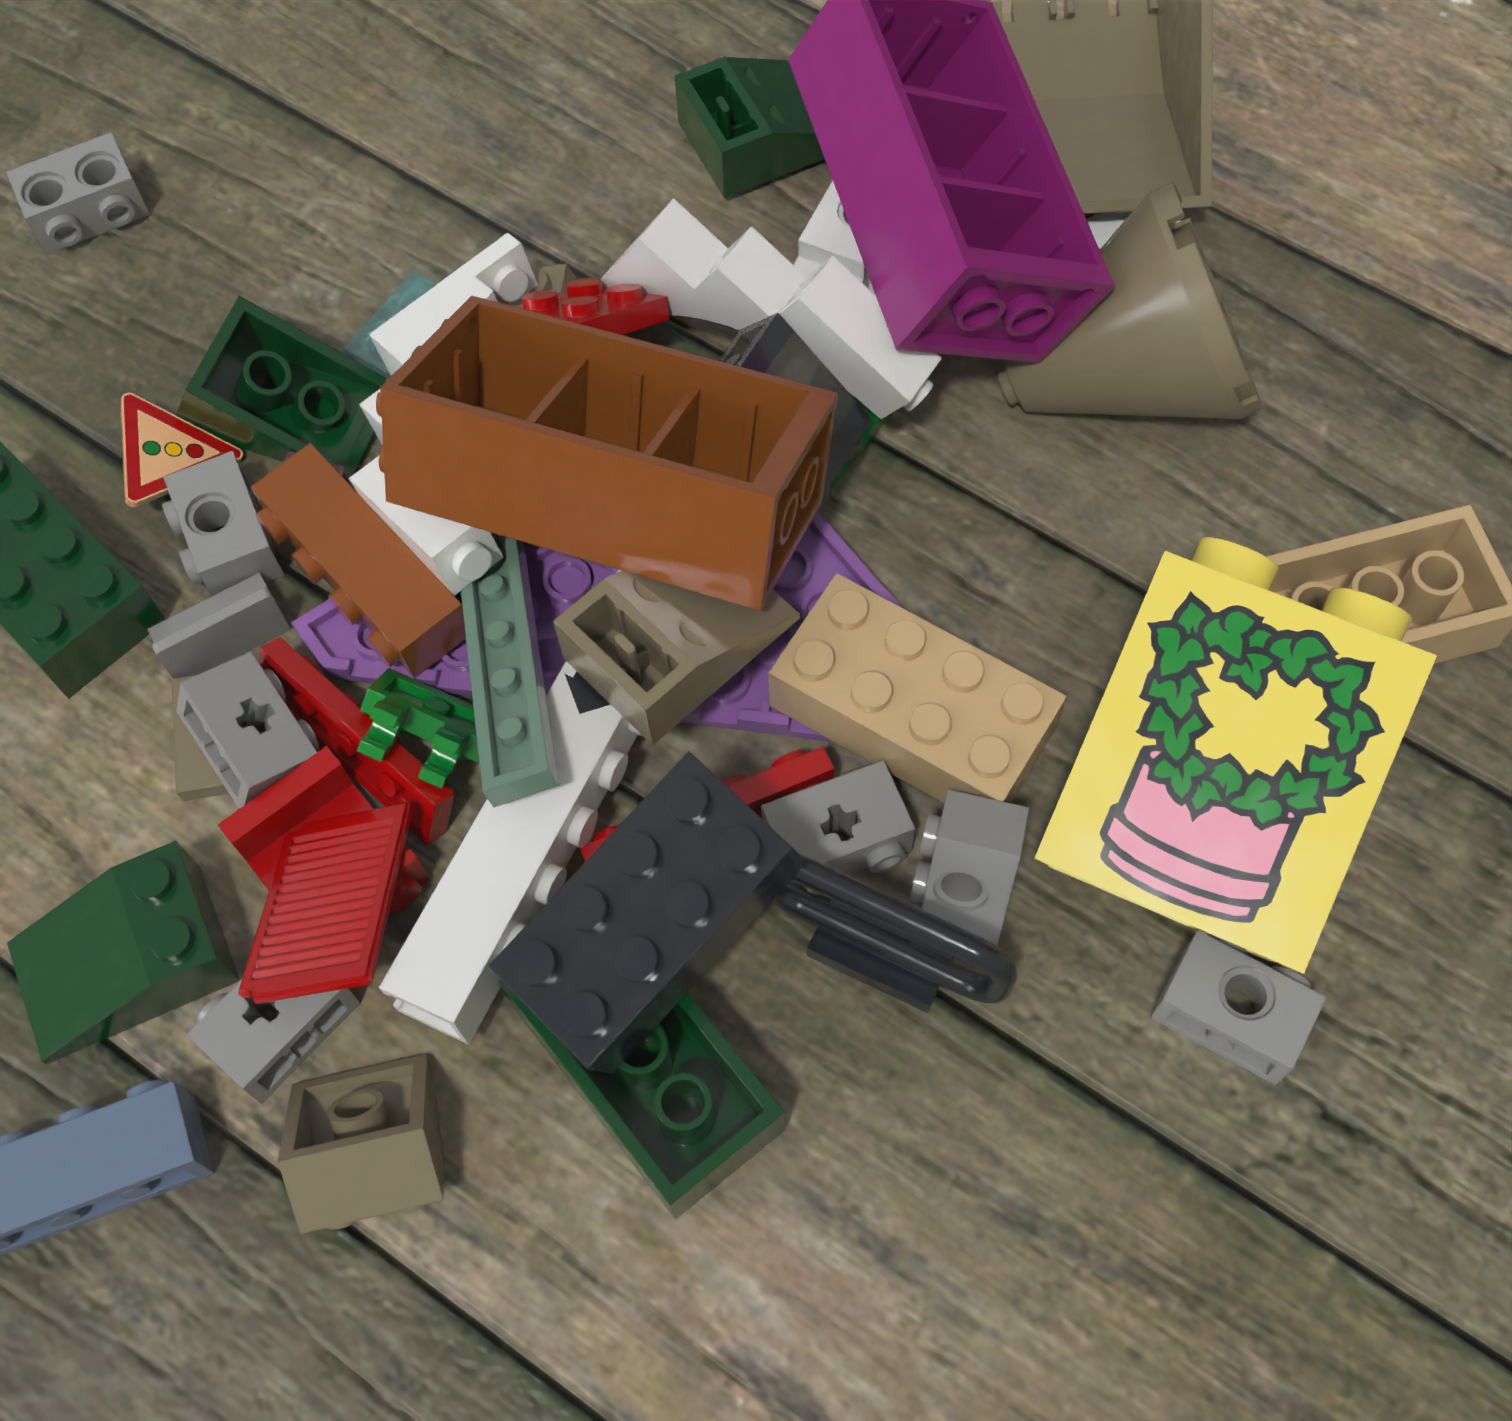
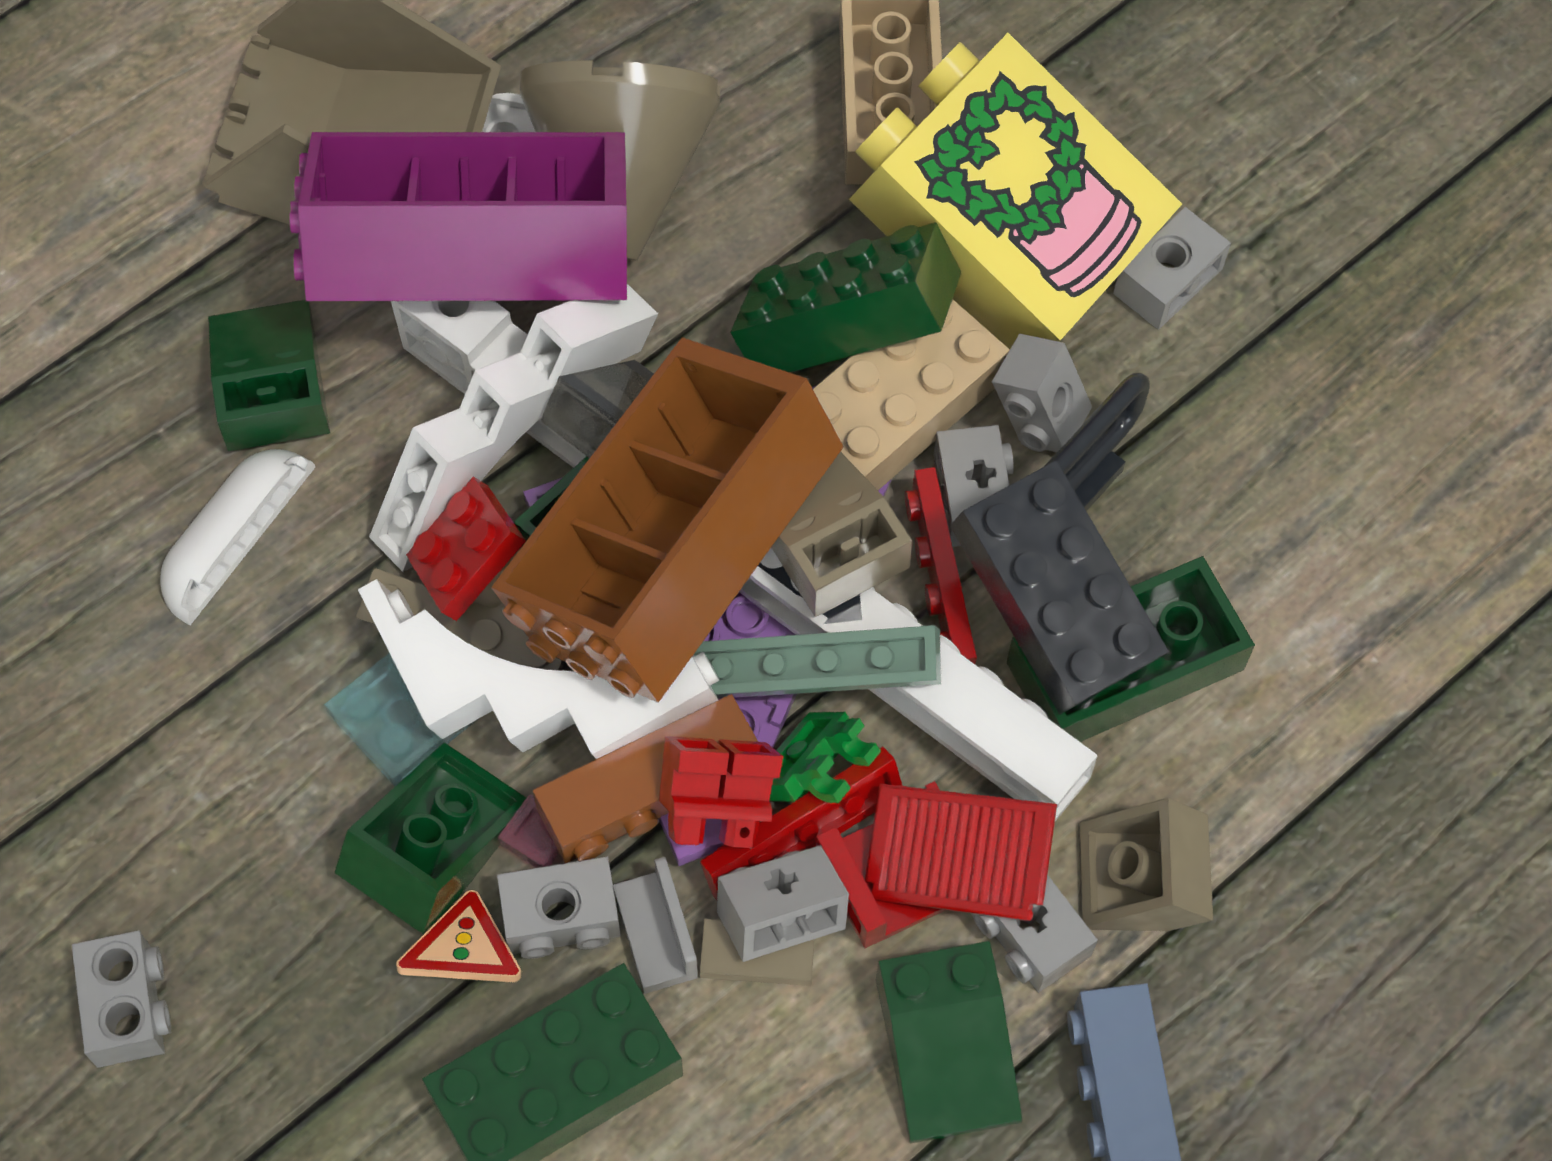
camera: 80 degrees left, 0 degrees up
none -> white brick [160,449,315,625]
none -> red hips [659,736,783,848]
none -> dark green brick [730,222,961,372]

